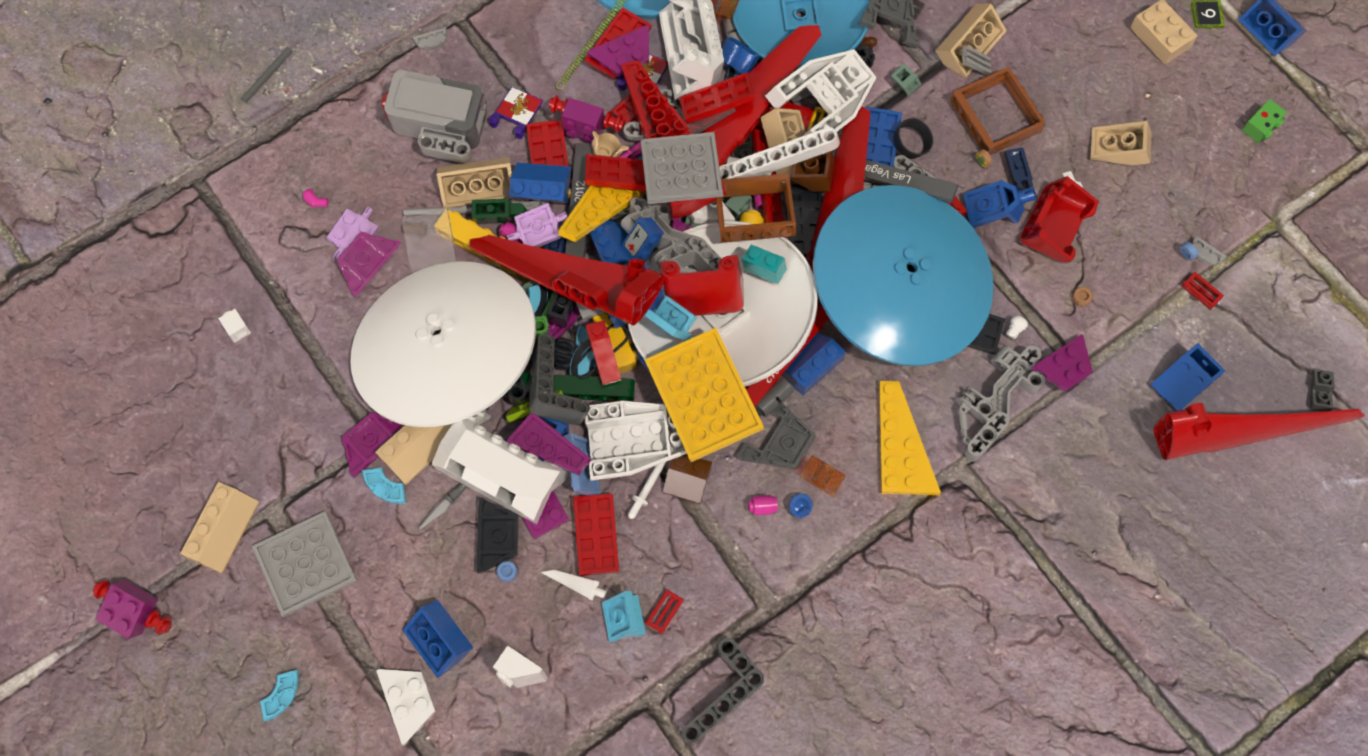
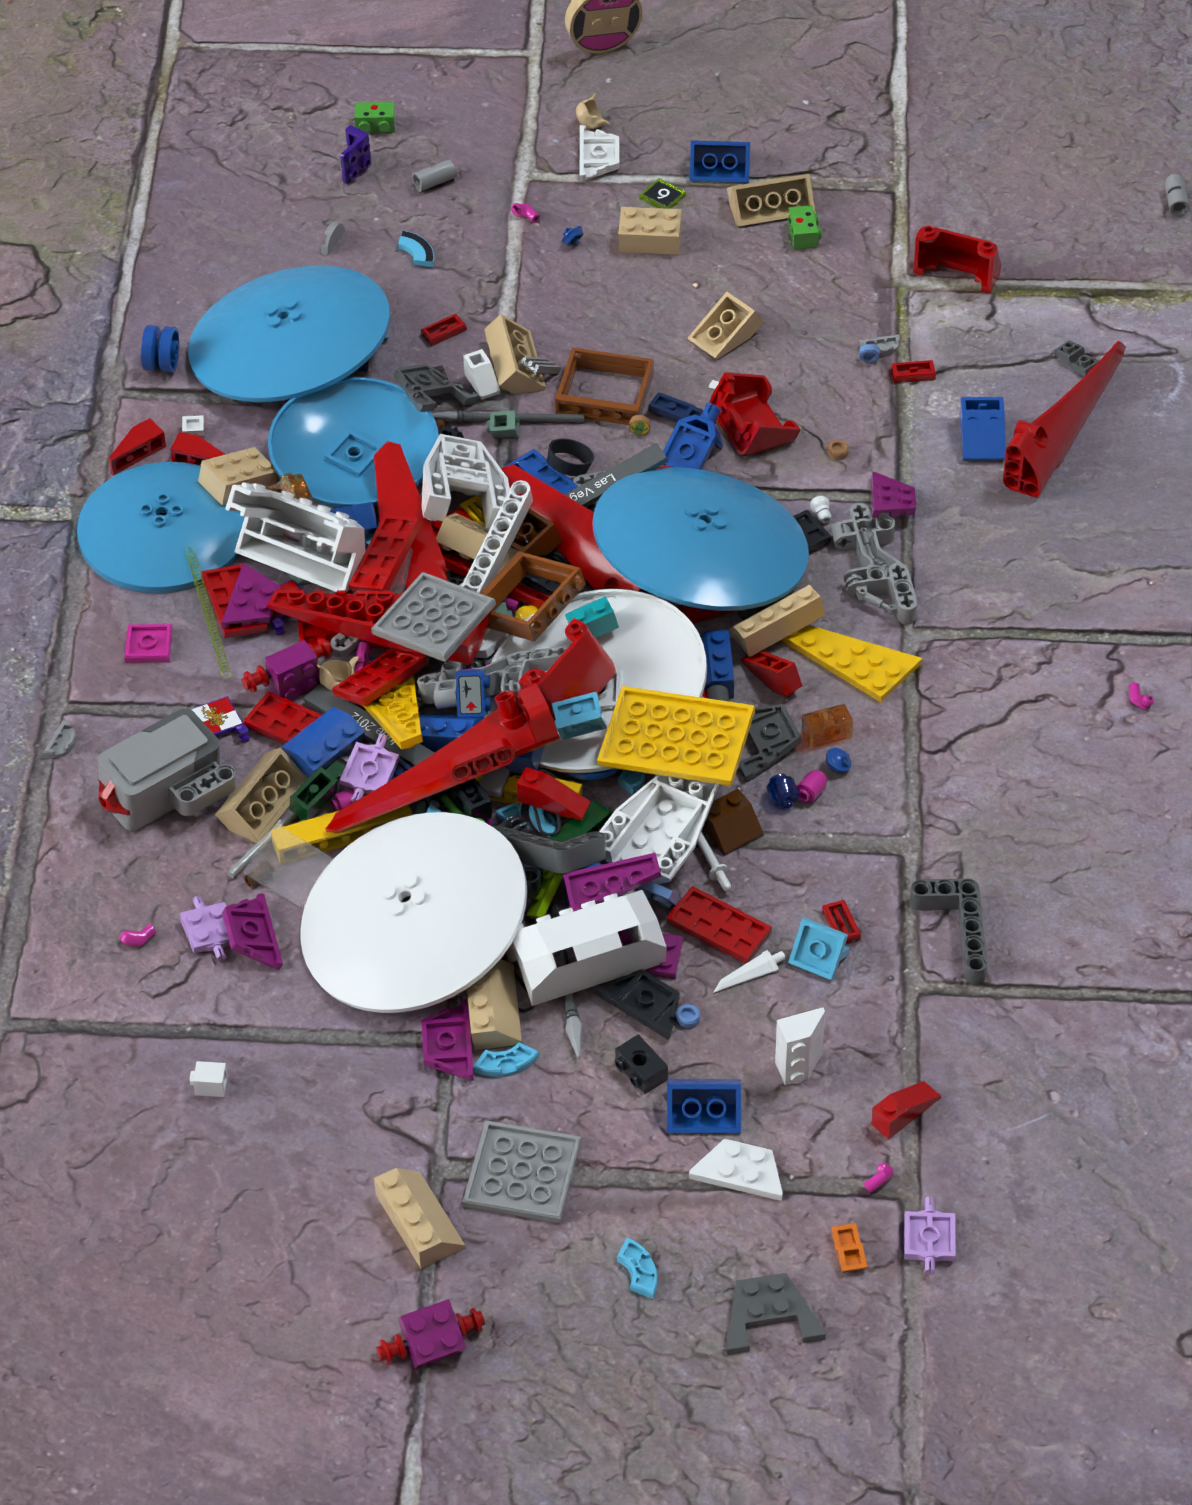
camera: 50 degrees left, 20 degrees down
none -> dark pink tile [124,624,173,663]
none -> dark grey piece [432,410,584,423]
none -> white slope [463,349,500,400]
none -> black brick [614,1034,668,1094]
none -> tan slope [727,174,816,227]
none -> tan slope [728,585,825,657]
none -> red slope [741,651,802,696]
none -> clear blue head [766,773,799,809]
none -> red windscreen [913,226,1001,294]
none -> dark pink arm [1129,682,1154,710]

